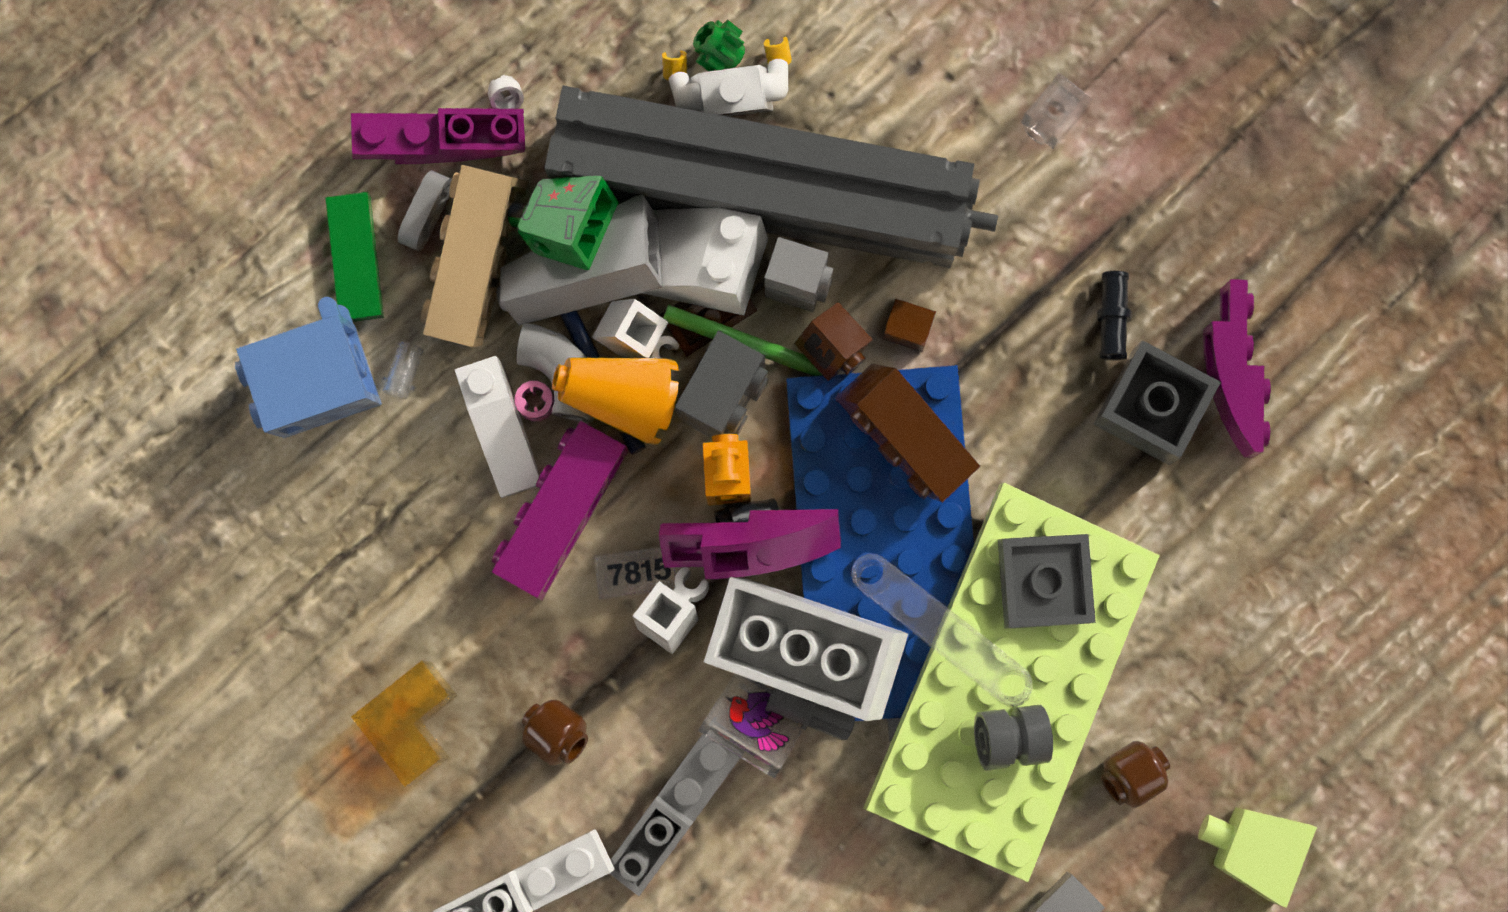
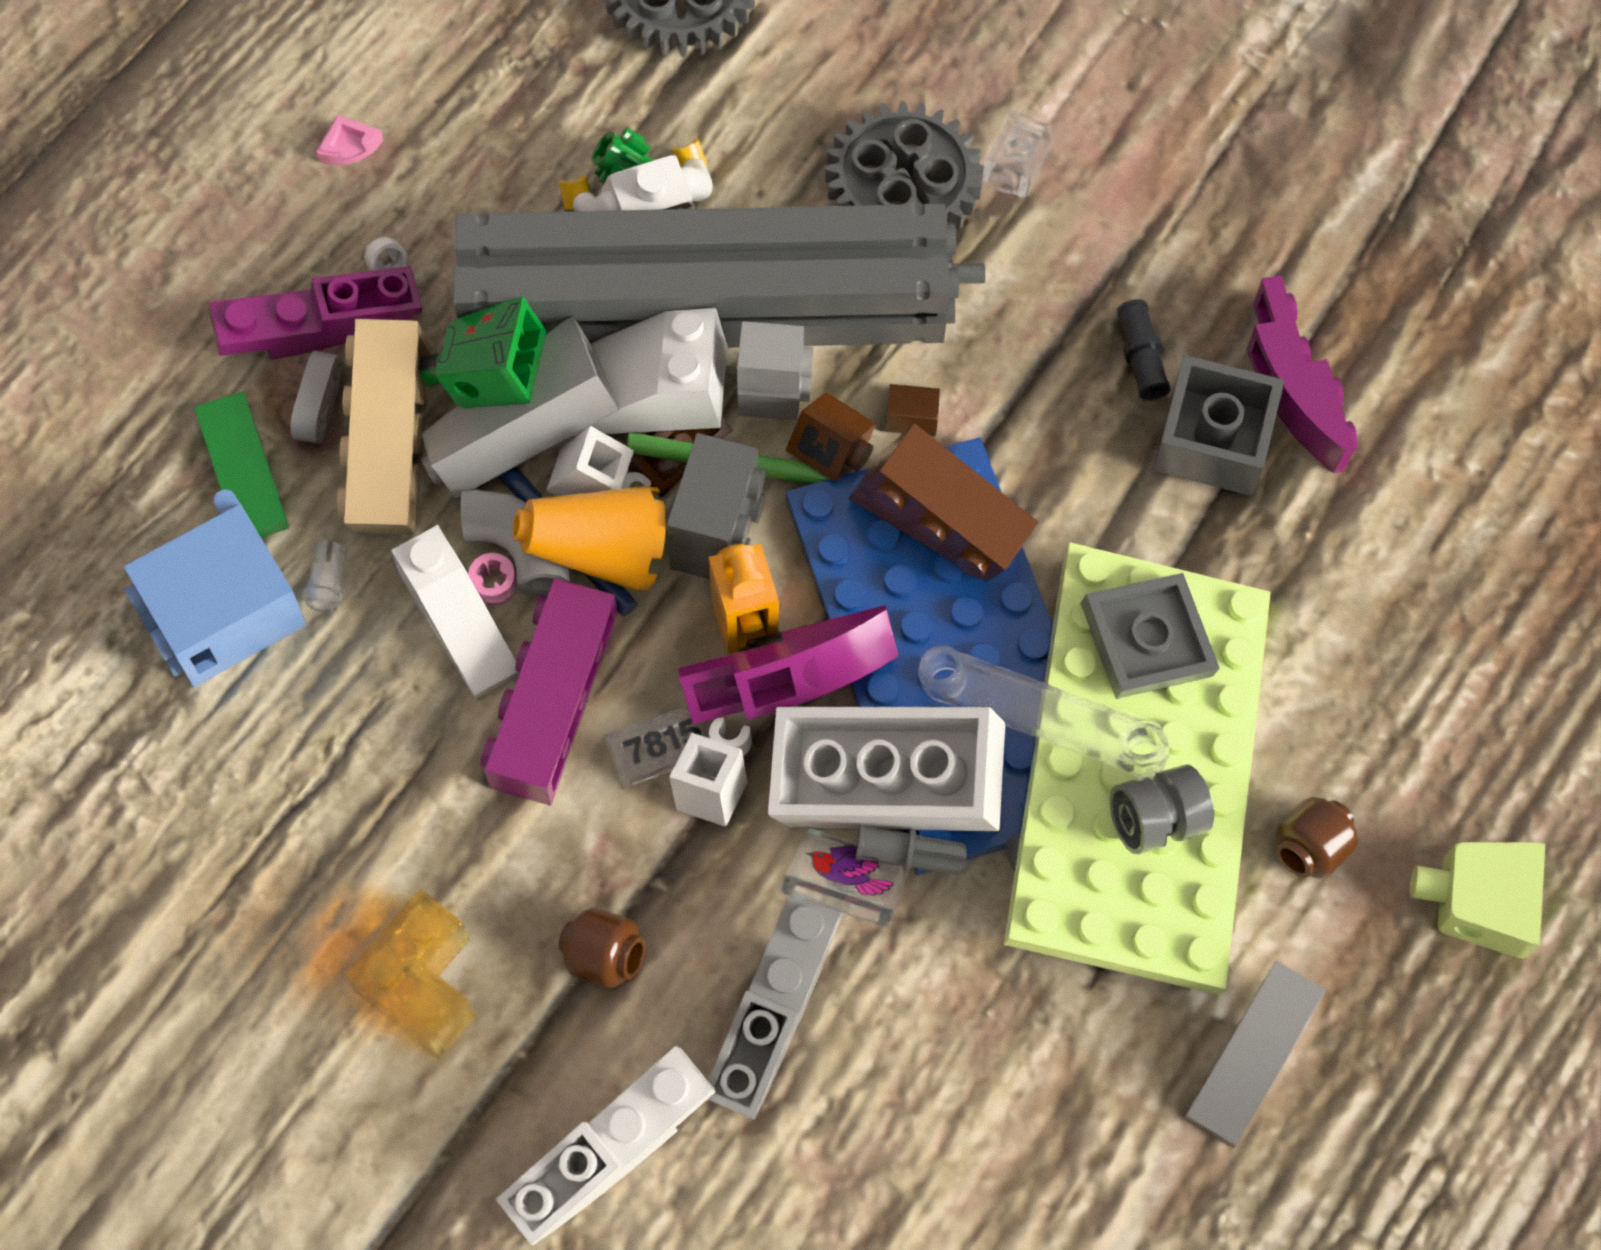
camera: 20 degrees left, 15 degrees down
none -> dark grey gear [825,101,984,230]

